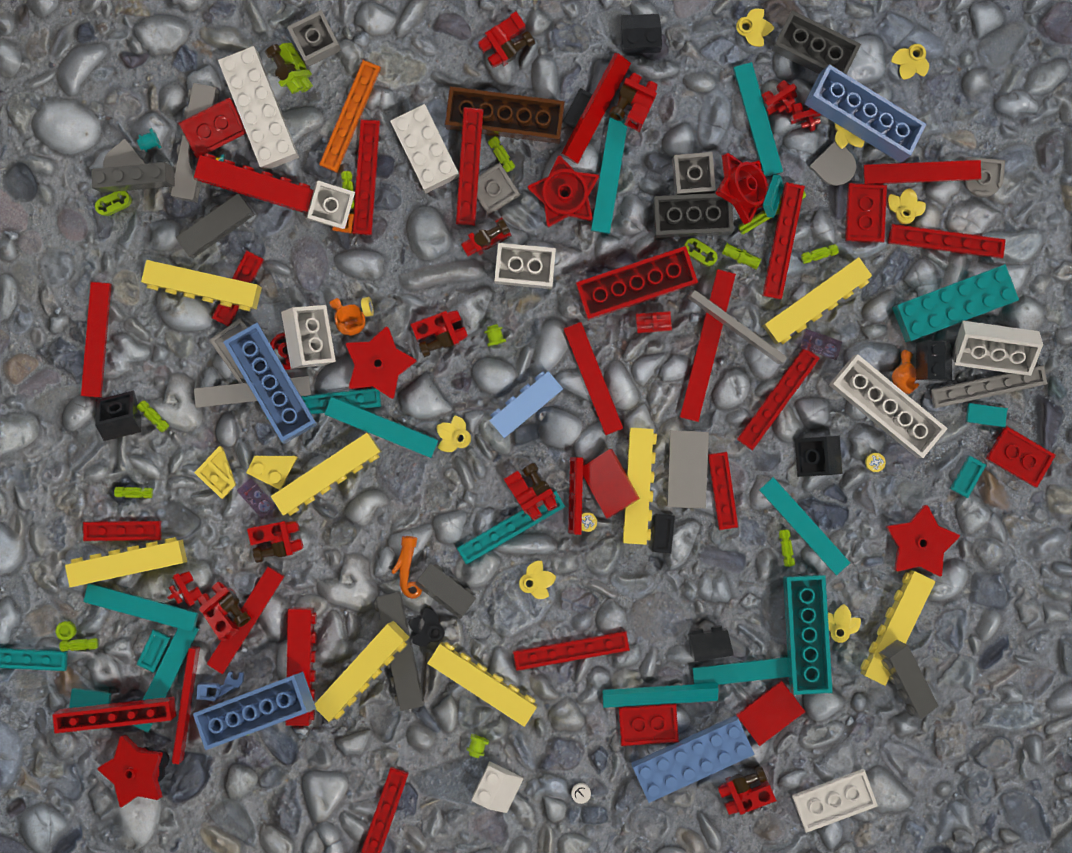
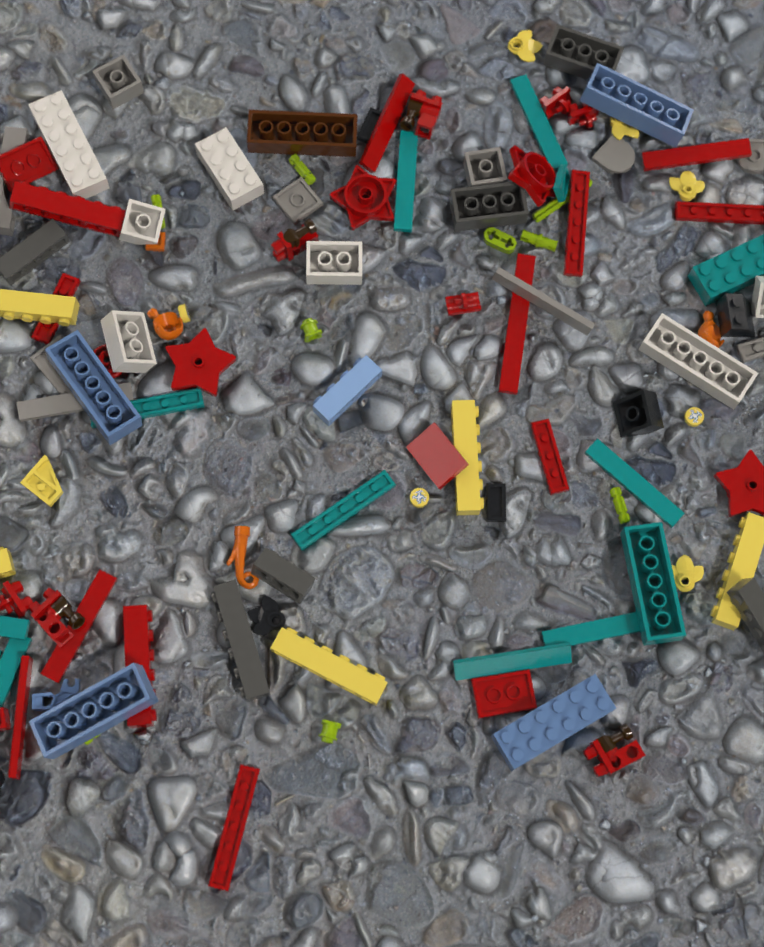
camera: 15 degrees left, 15 degrees down
clear purple tile [236,478,277,519] -> none
light yellow wing [246,456,298,490] -> none
red hips [247,520,304,563] -> none
lime hips [265,43,313,94] -> none
light yellow brick [271,432,382,516] -> none
light yellow brick [315,621,410,722] -> none
orange tile [319,60,381,173] -> none
teal tile [324,396,438,458] -> none
red tile [352,119,380,235] -> none
red hips [410,310,468,358] -> none
light yellow plate [436,416,471,452] -> none
red tile [456,107,484,226] -> none
white slope [472,761,524,813] -> none
red hips [478,11,536,68] -> none
red hips [503,463,558,521] -> none
red tile [513,631,630,671] -> none
light yellow plate [519,561,556,599] -> none
red tile [564,322,623,435] -> none
red tile [568,457,583,535] -> none
white tile [571,783,591,804] -> none
red brick [575,246,698,321] -> none
black slope [621,14,662,54] -> none
light grey tile [667,430,709,509] -> none
black slope [688,625,734,662] -> none
red tile [736,347,820,451] -> none
red tile [736,680,806,746] -> none
light yellow brick [763,257,872,344] -> none
white tile [792,769,878,833] -> none
clear purple tile [800,329,842,360] -> none
lime axle [801,244,839,264] -> none
red tile [845,183,887,243] -> none
light yellow plate [891,44,929,80] -> none

